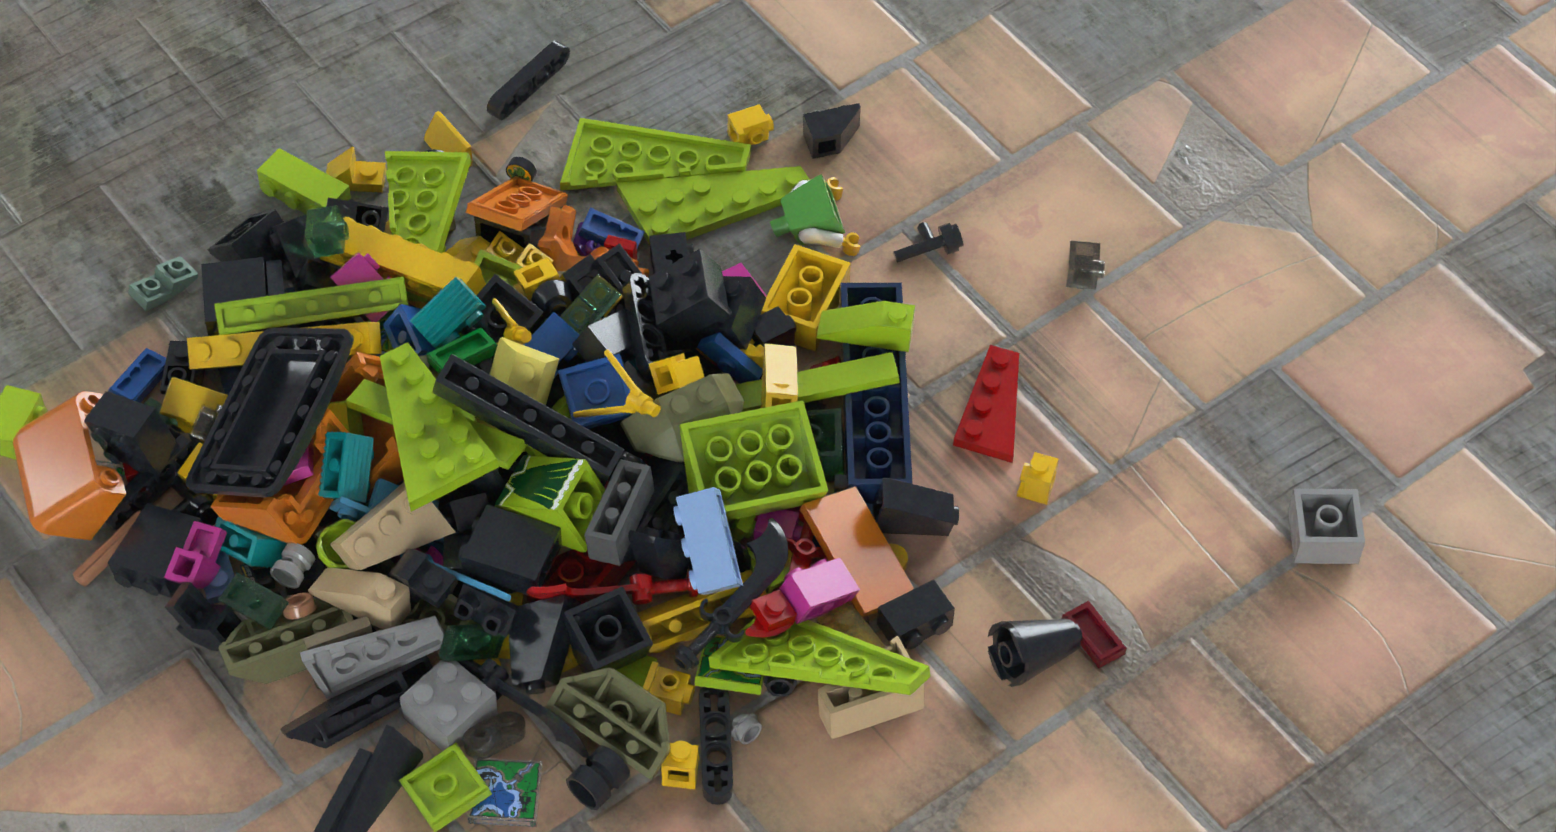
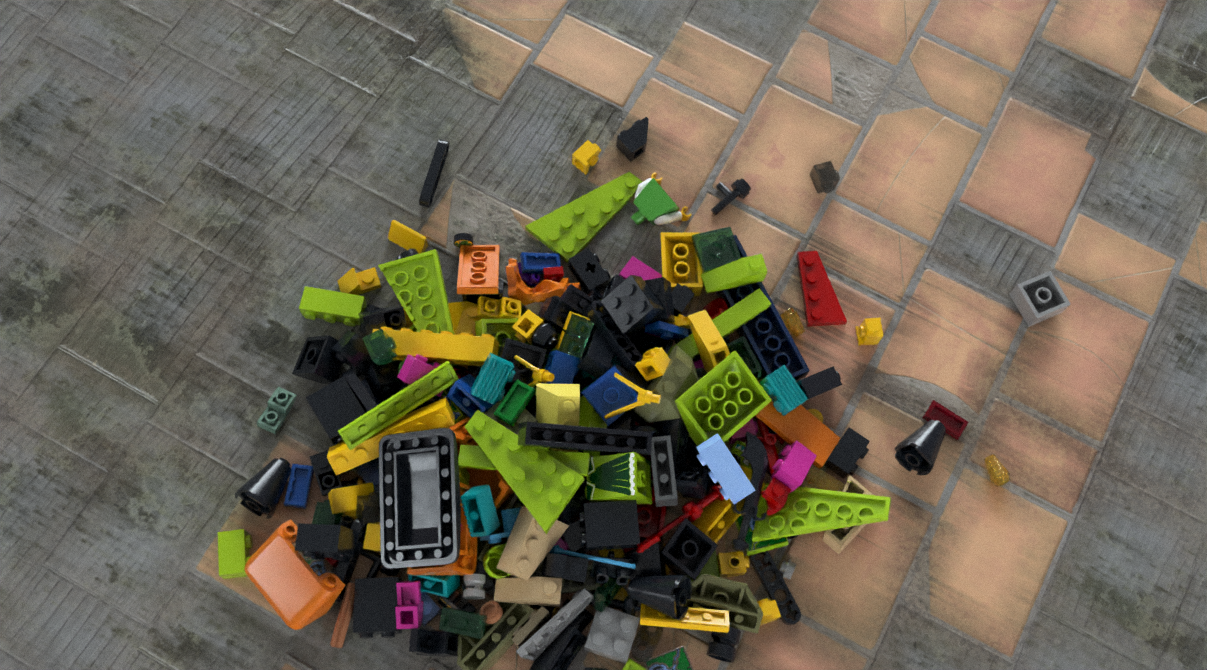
camera: 30 degrees left, 15 degrees up
lime wing [560,118,751,191] -> none
none -> black cone [235,458,291,519]
none -> black cone [628,574,692,620]
none -> yellow tile [640,603,729,633]
none -> clear green plate [692,227,741,273]
none -> teal brick [760,365,808,416]
none -> clear yellow cone [780,308,806,338]
none -> clear yellow cone [984,454,1011,487]

